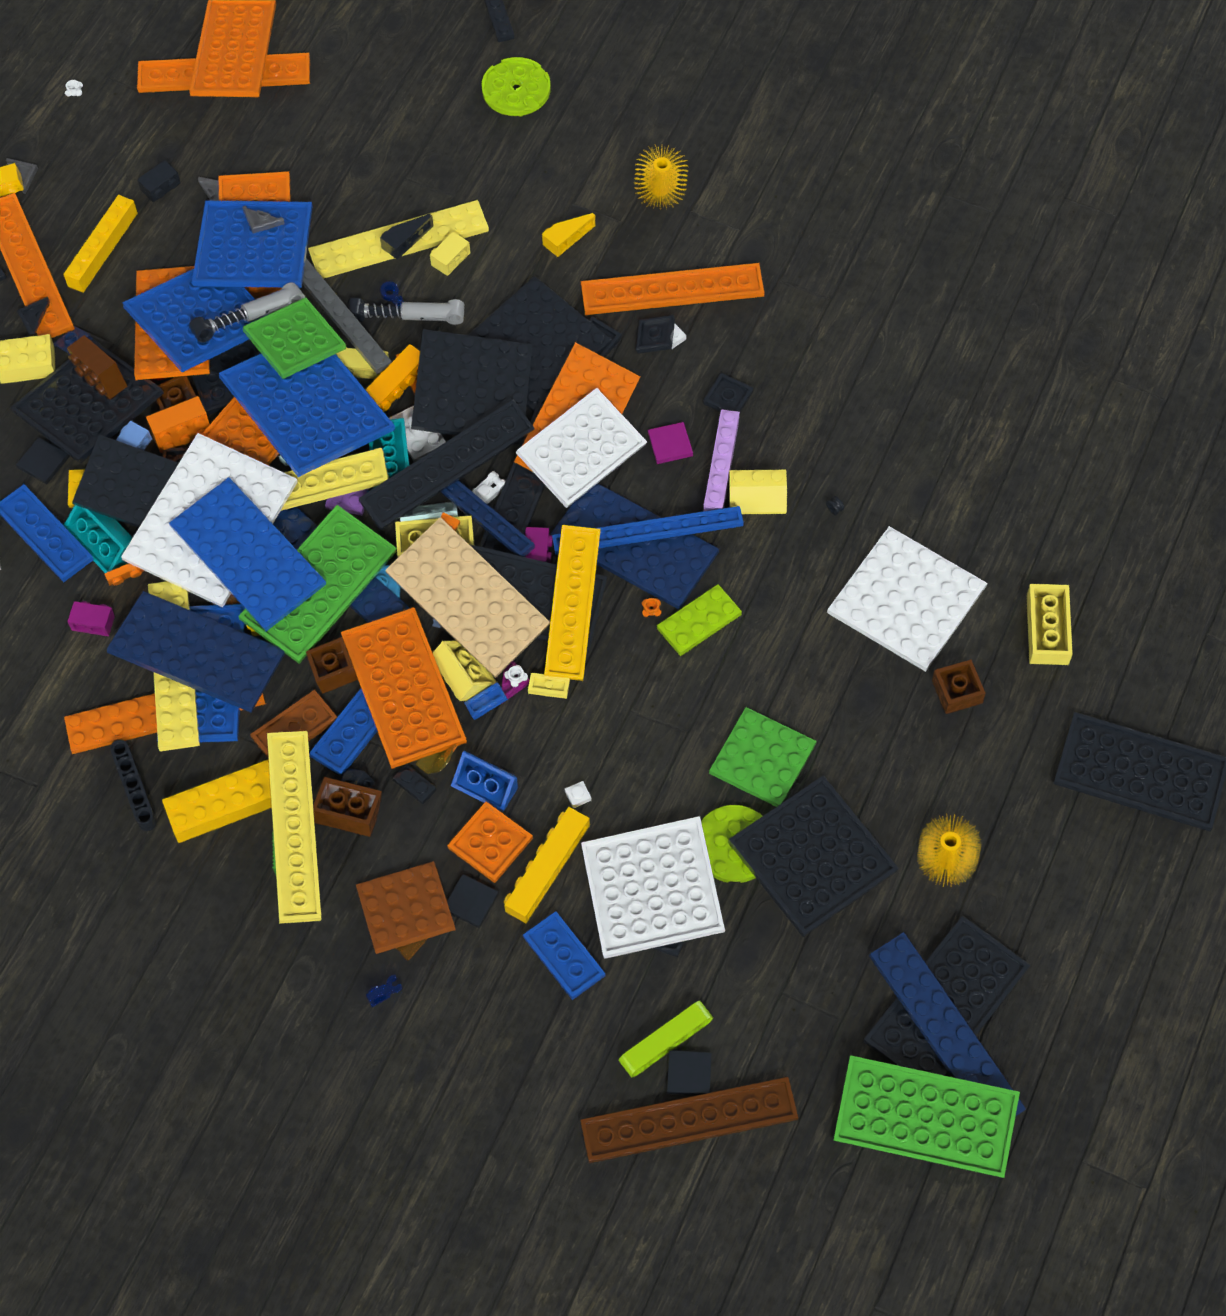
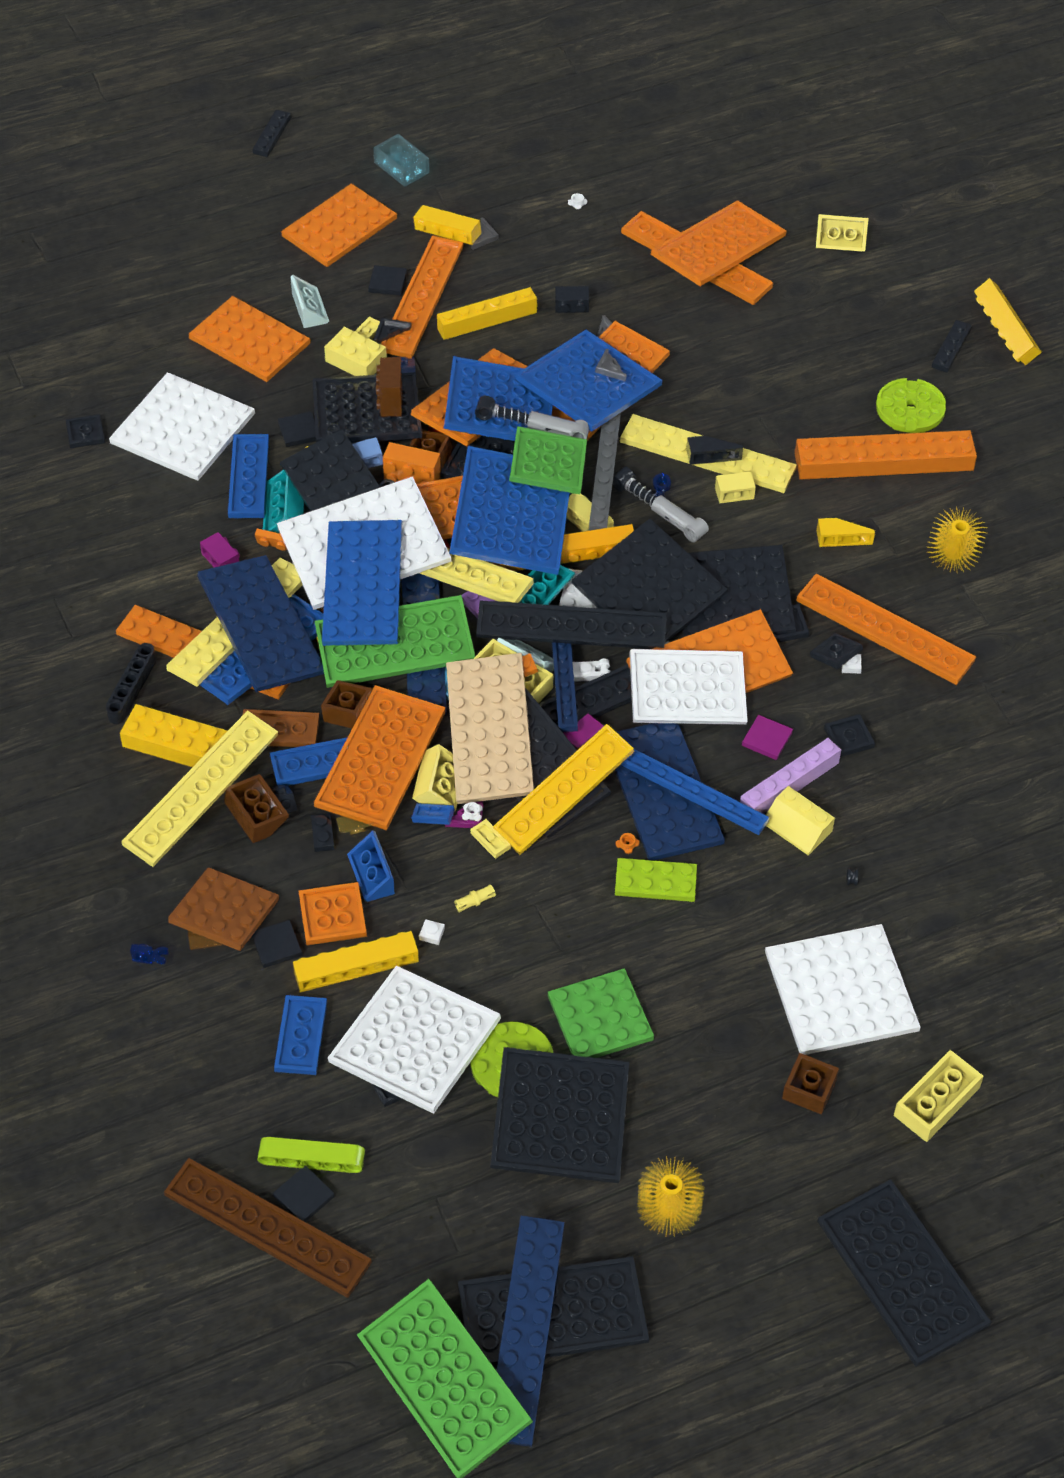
camera: 40 degrees right, 10 degrees down
none -> light yellow plate [355,317,380,340]
none -> light yellow pin [454,885,496,912]
none -> orange brick [795,430,977,479]

